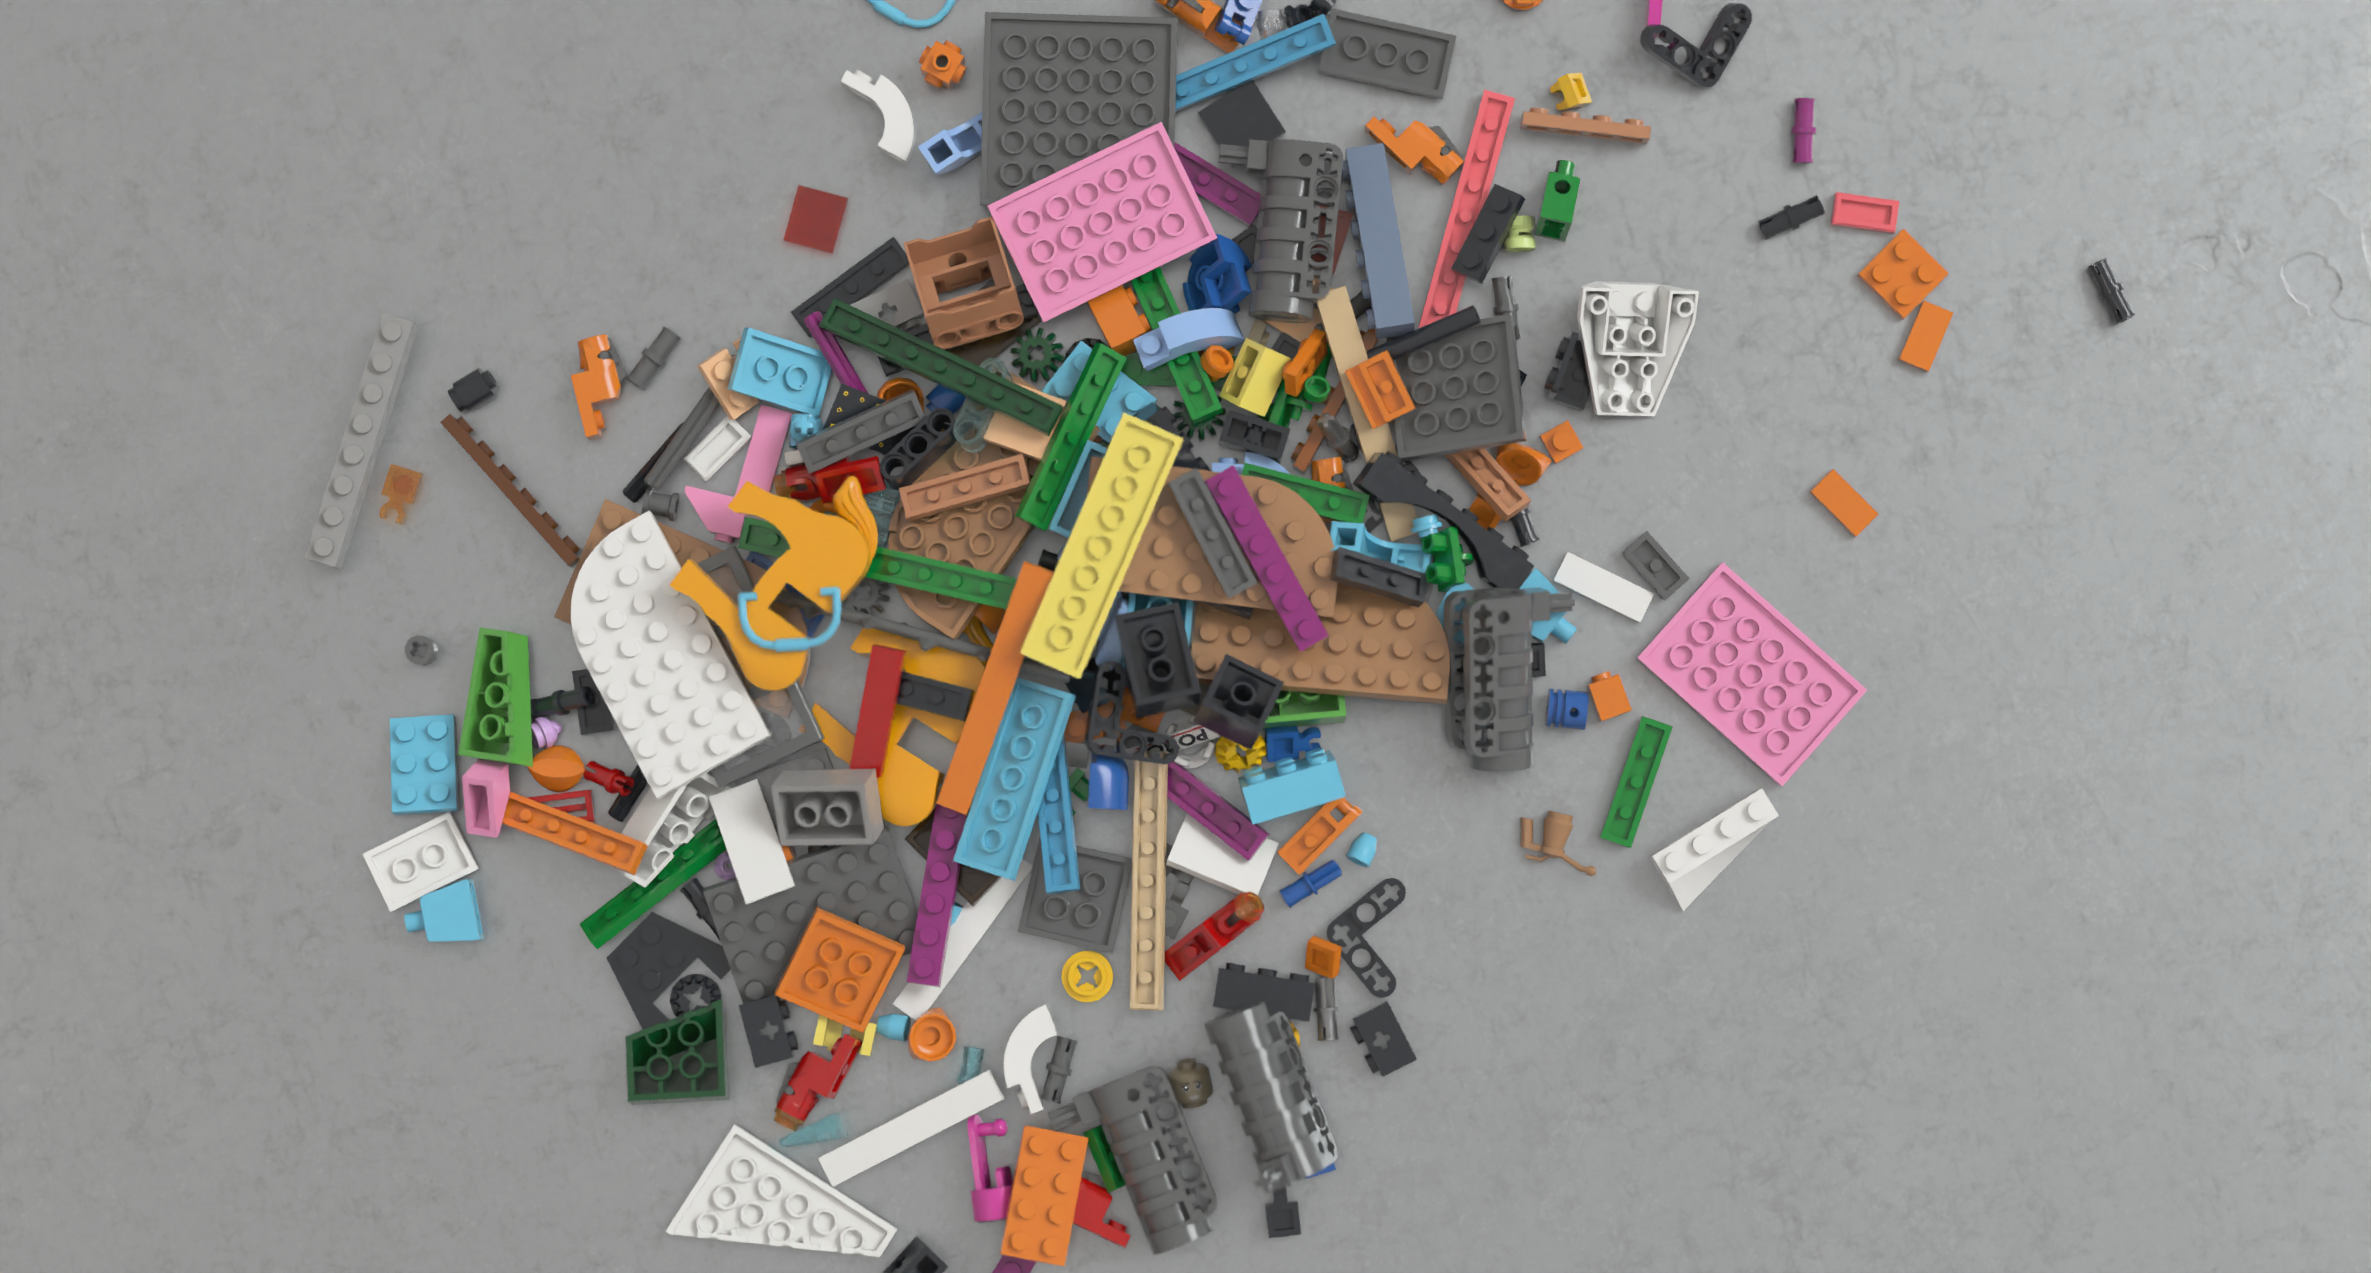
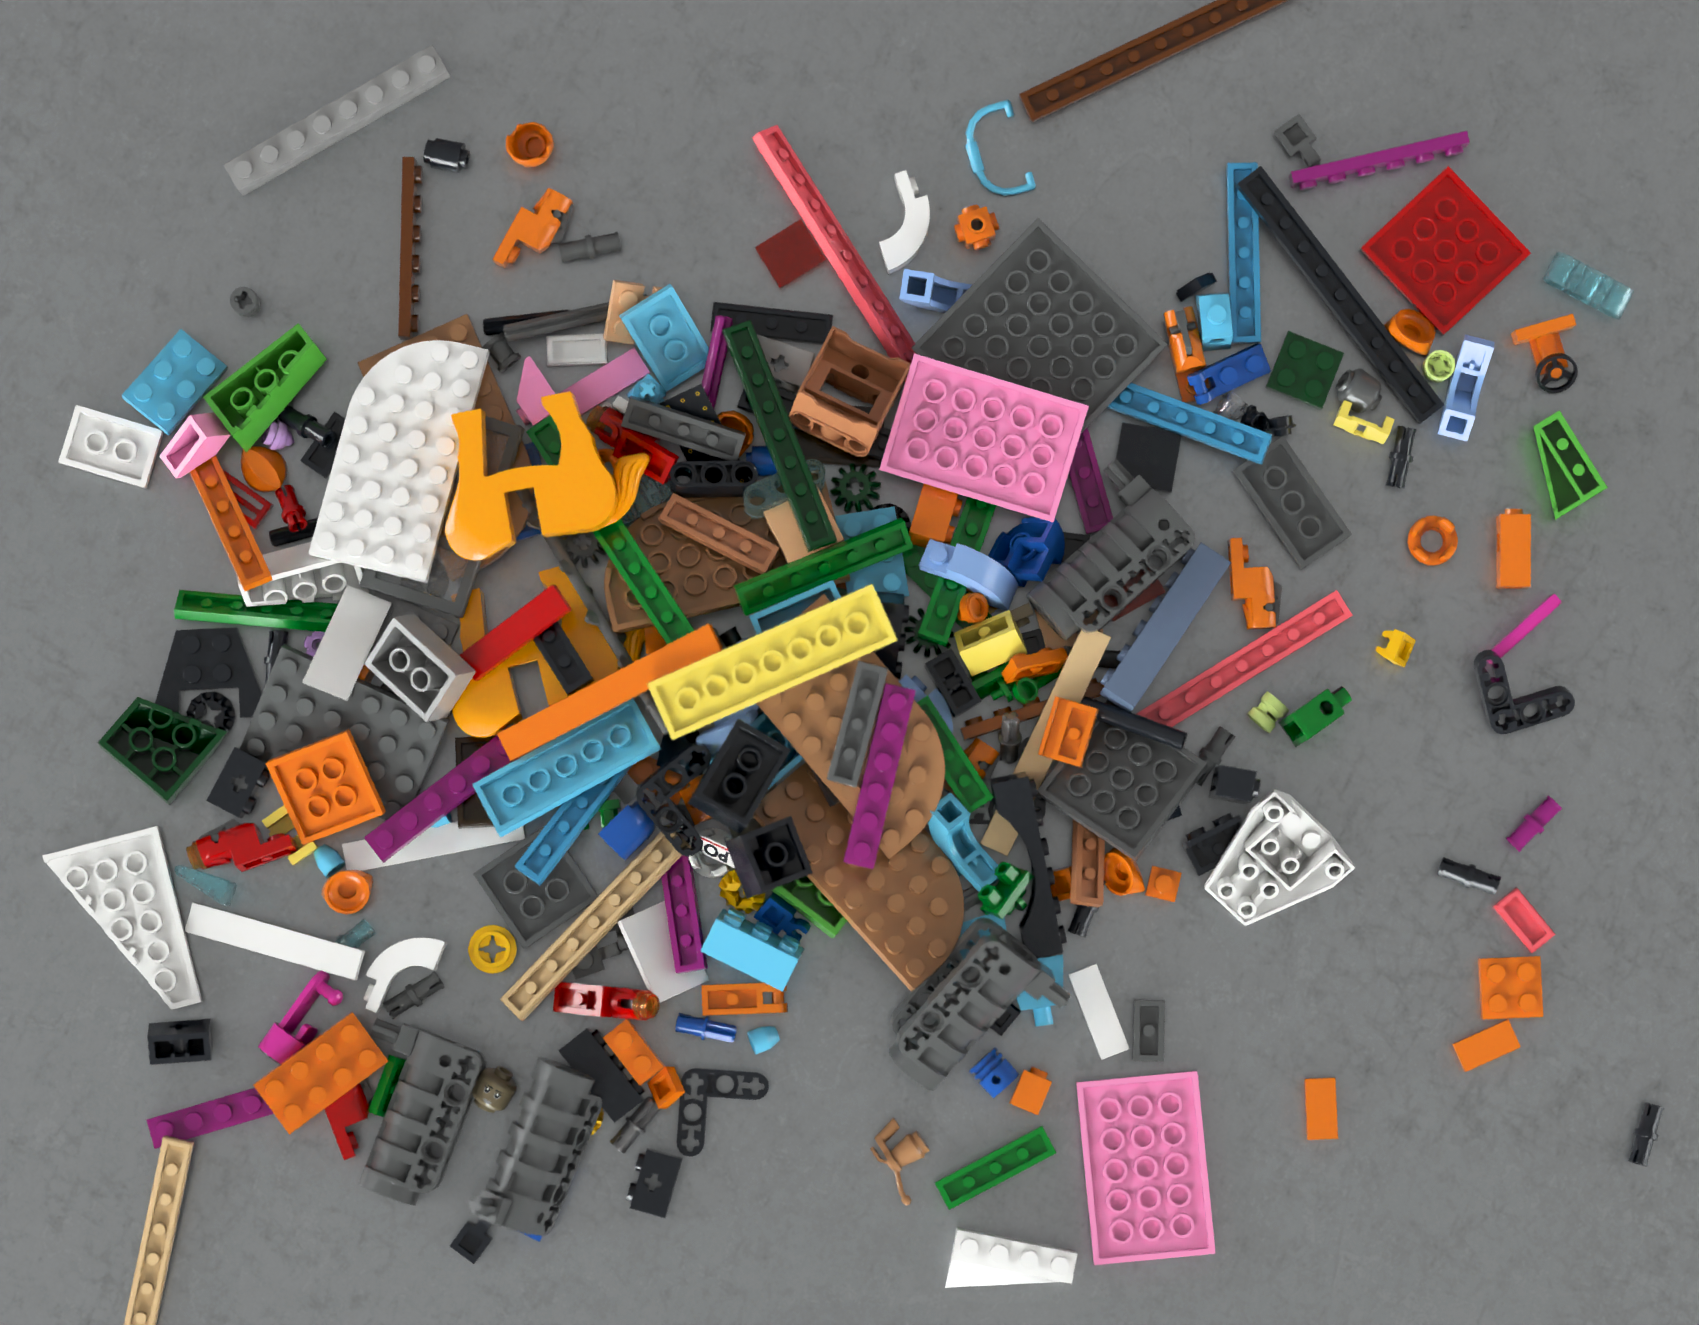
camera: 50 degrees right, 0 degrees up
clear orange plate [379,464,423,524] -> none
medium azure torso [404,879,484,942] -> none
medium azure piece [738,587,841,652] -> none
black plate [1331,547,1427,608] -> none
medium azure plate [1411,514,1443,538] -> none
black plate [1451,184,1525,284] -> none
nougat plate [1520,108,1651,144] -> none
none -> orange hair [505,122,554,167]
none -> orange brick [603,1019,665,1086]
none -> coral plate [752,125,916,382]
none -> black brick [1208,765,1261,804]

